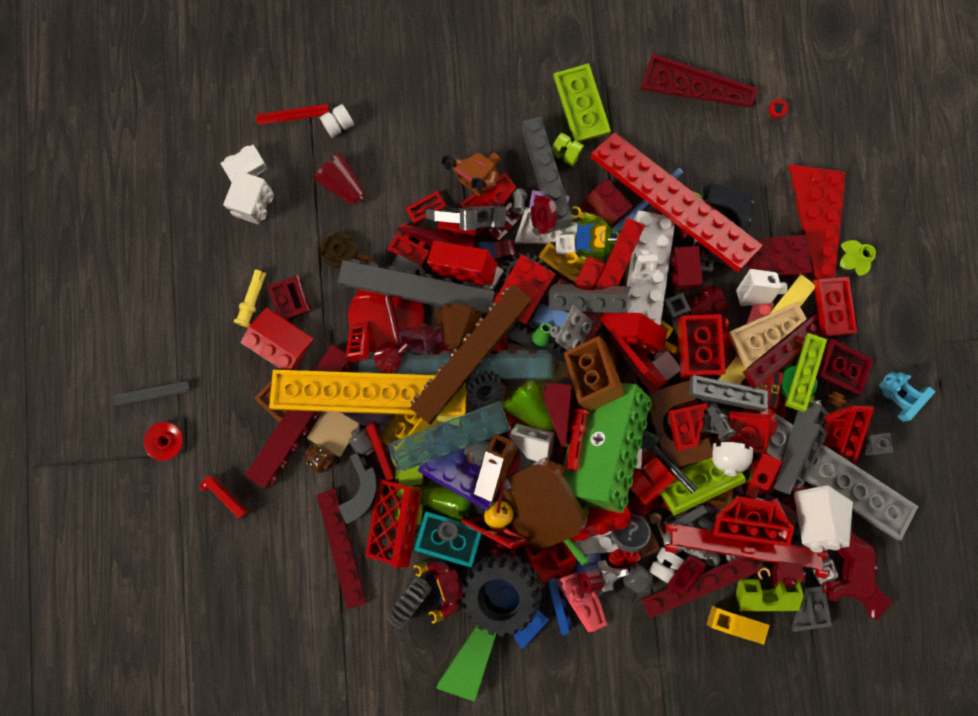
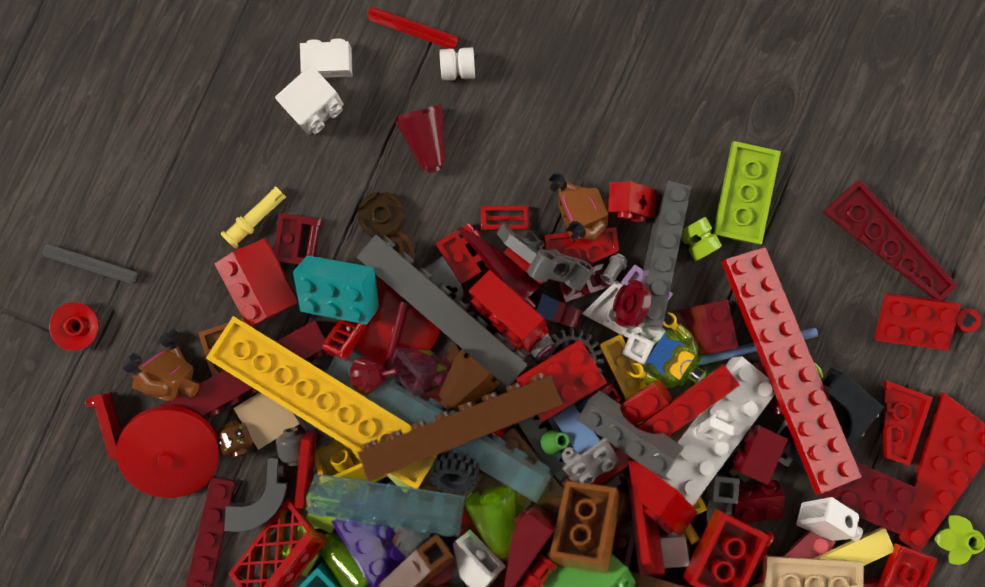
camera: 20 degrees right, 5 degrees up
none -> red dish [116,406,220,498]
none -> dark orange torso [122,329,199,401]
none -> teal brick [293,255,379,325]
none -> dark grey tile [531,337,556,361]
none -> red brick [608,181,657,223]
none -> red plate [874,293,961,351]
none -> red wing [883,380,933,466]

